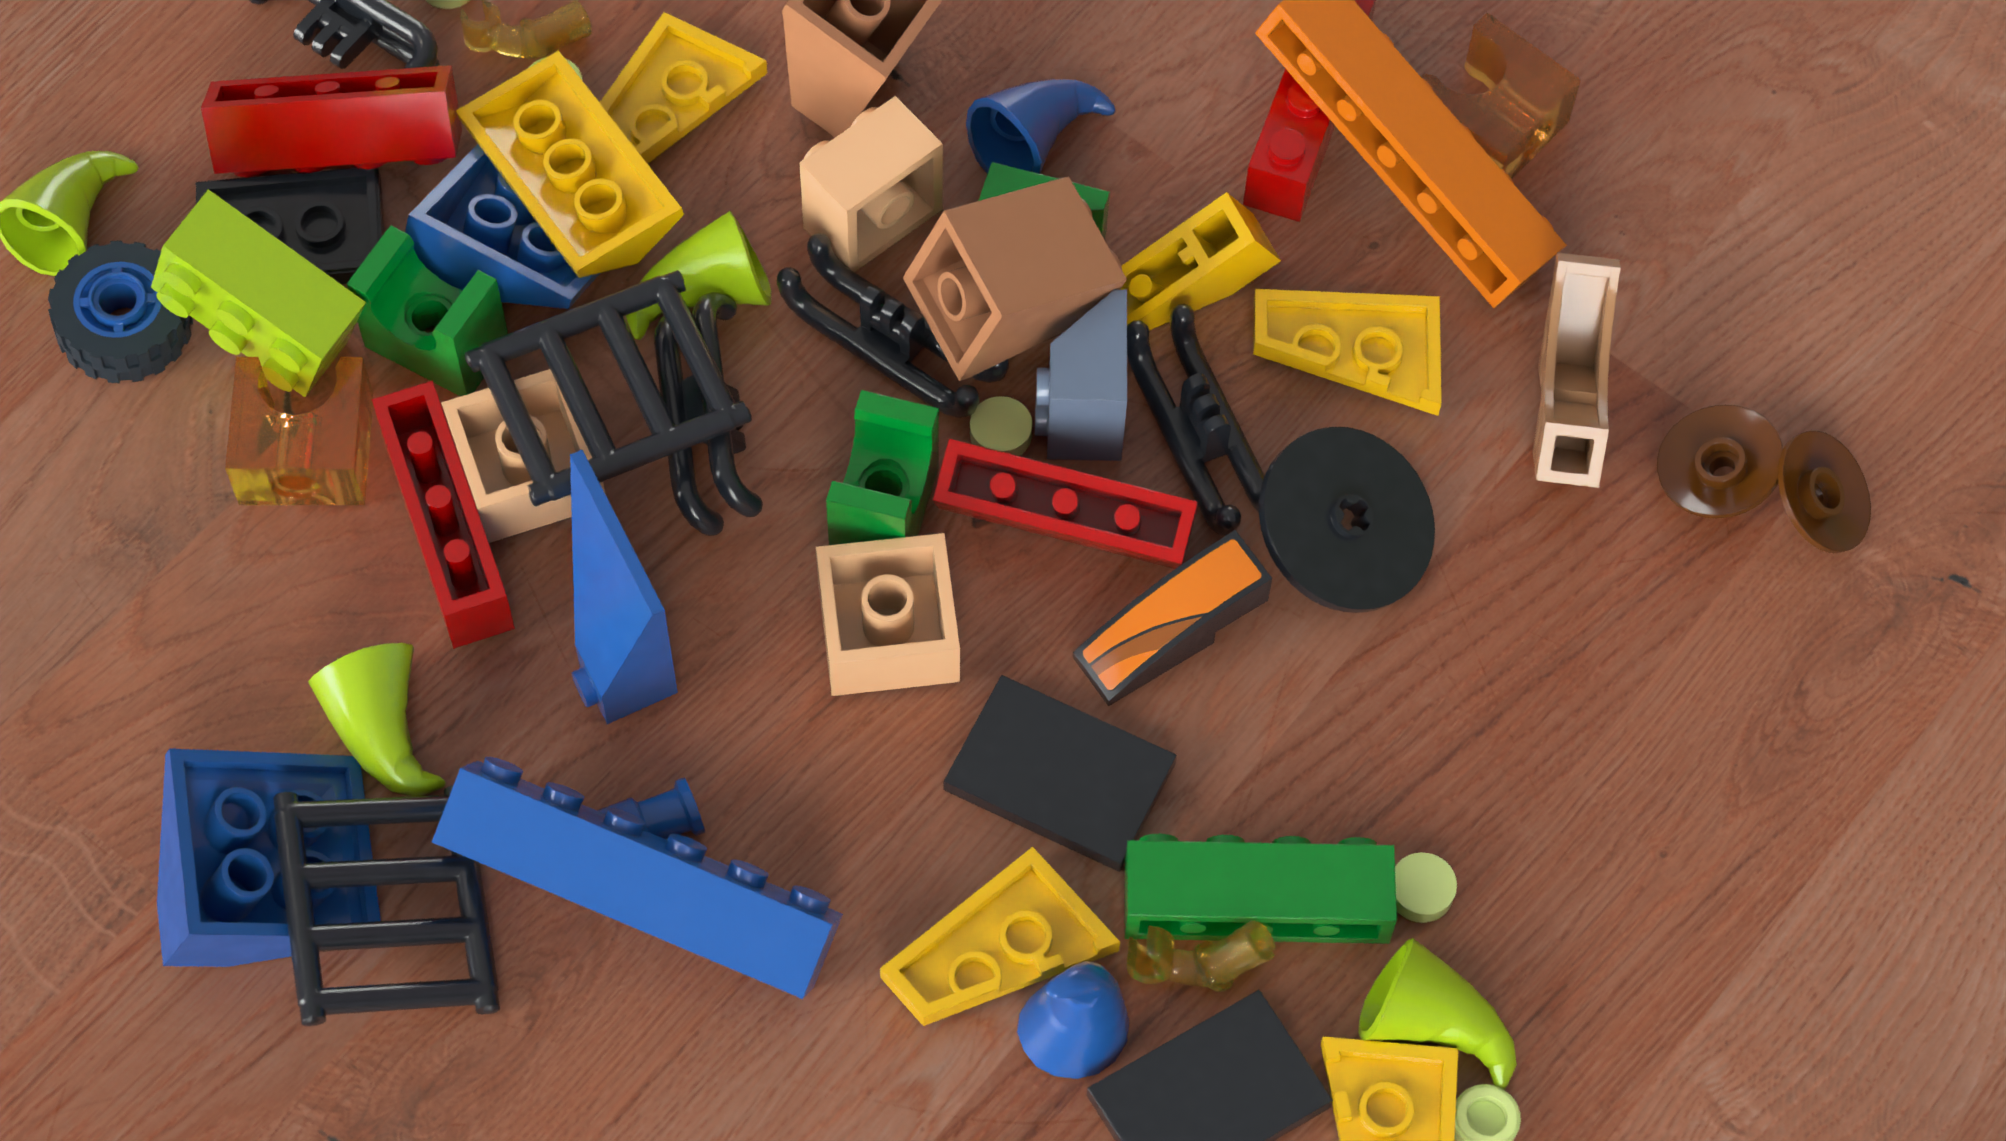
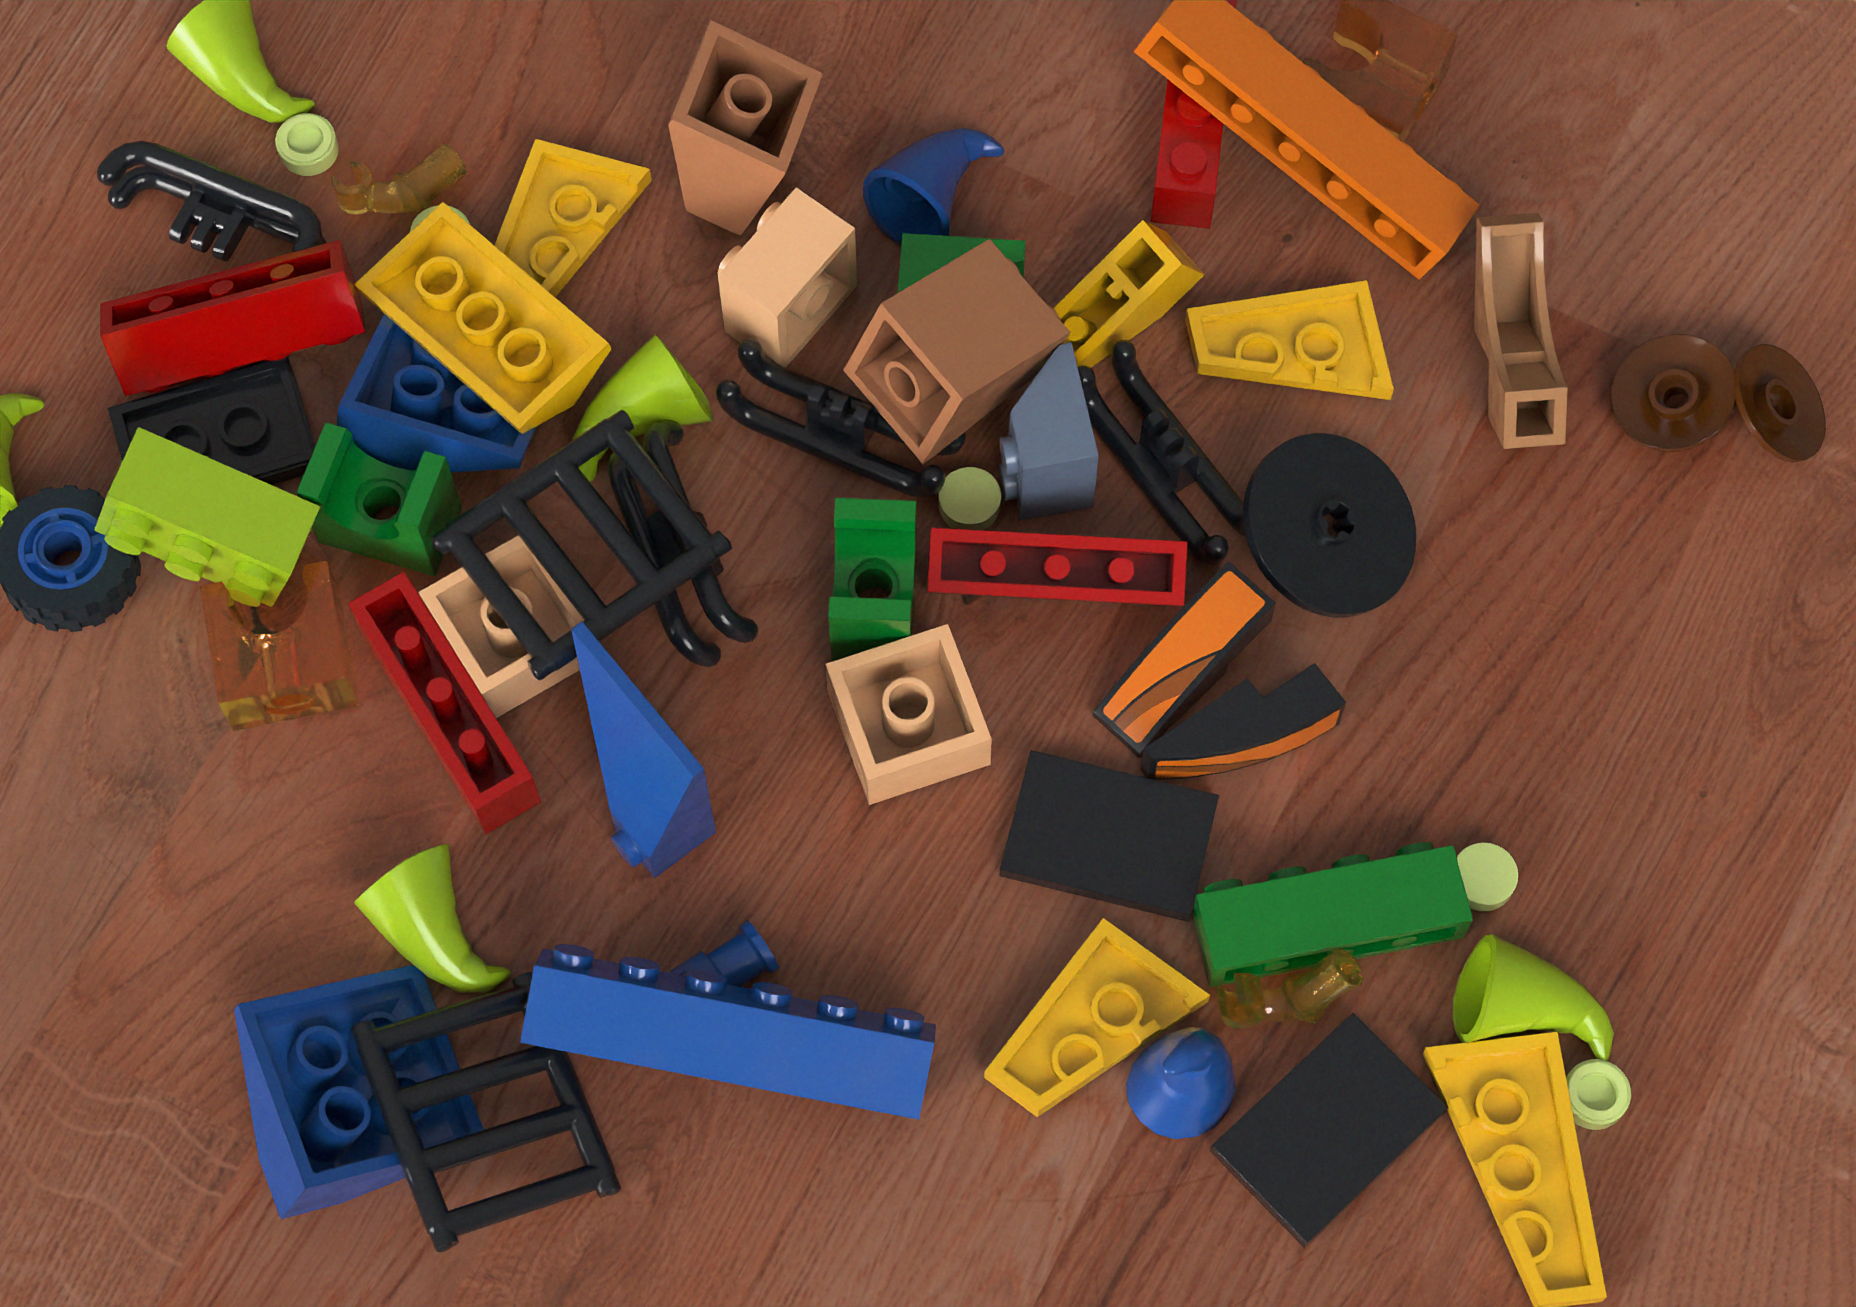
camera: 10 degrees left, 5 degrees up
none -> black slope [1140,663,1346,779]

